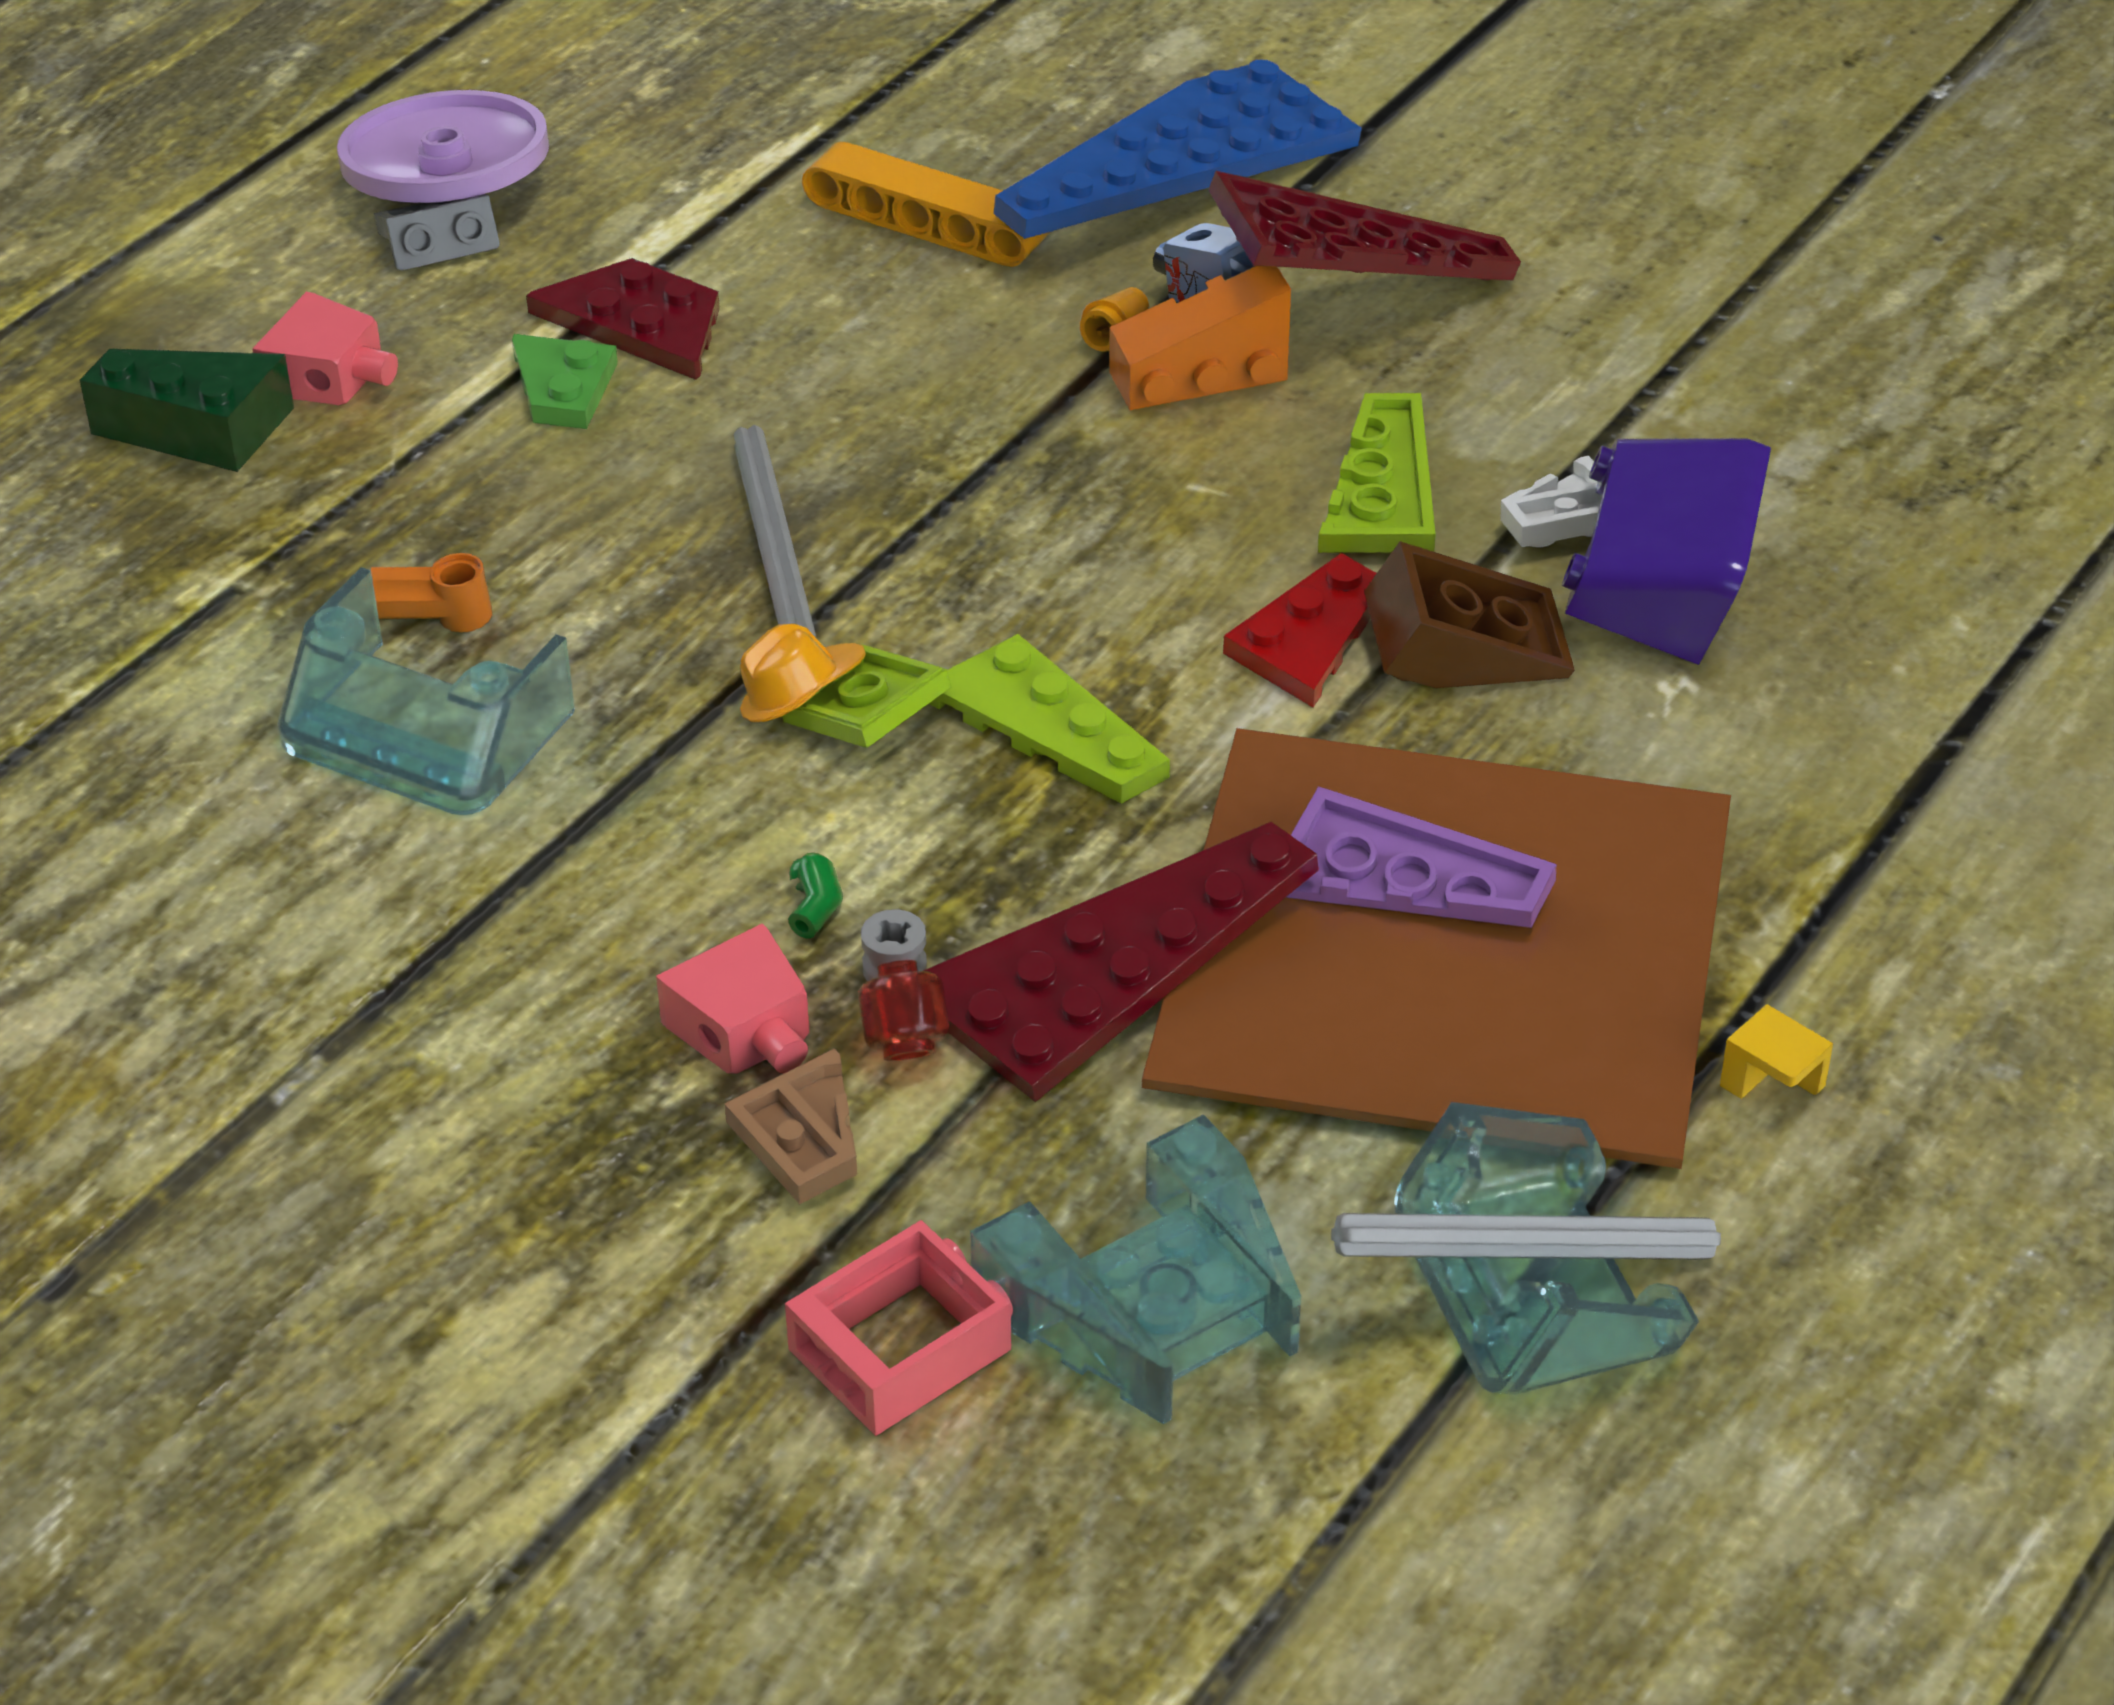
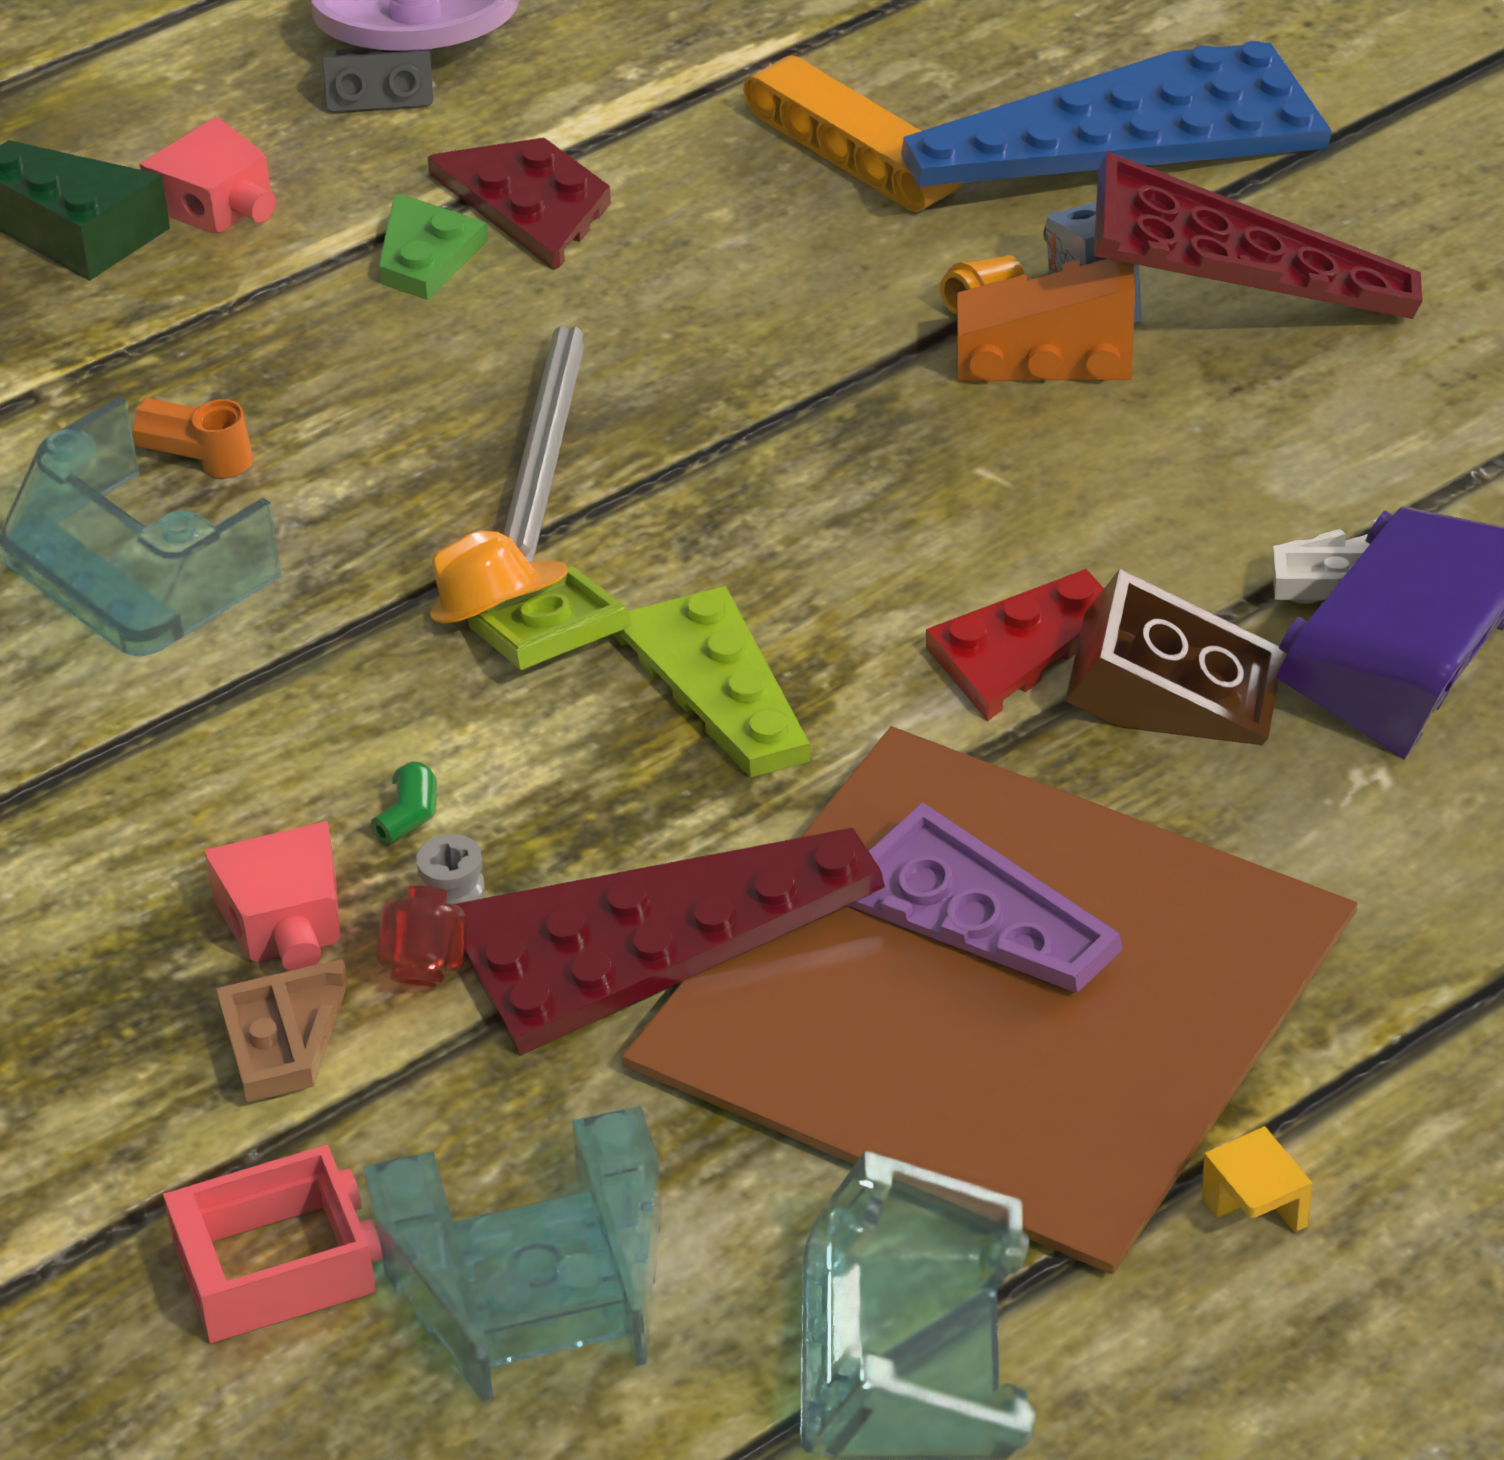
camera: 20 degrees right, 0 degrees up
lime wing [1318,393,1436,553] -> none
light grey axle [1331,1213,1721,1260] -> none

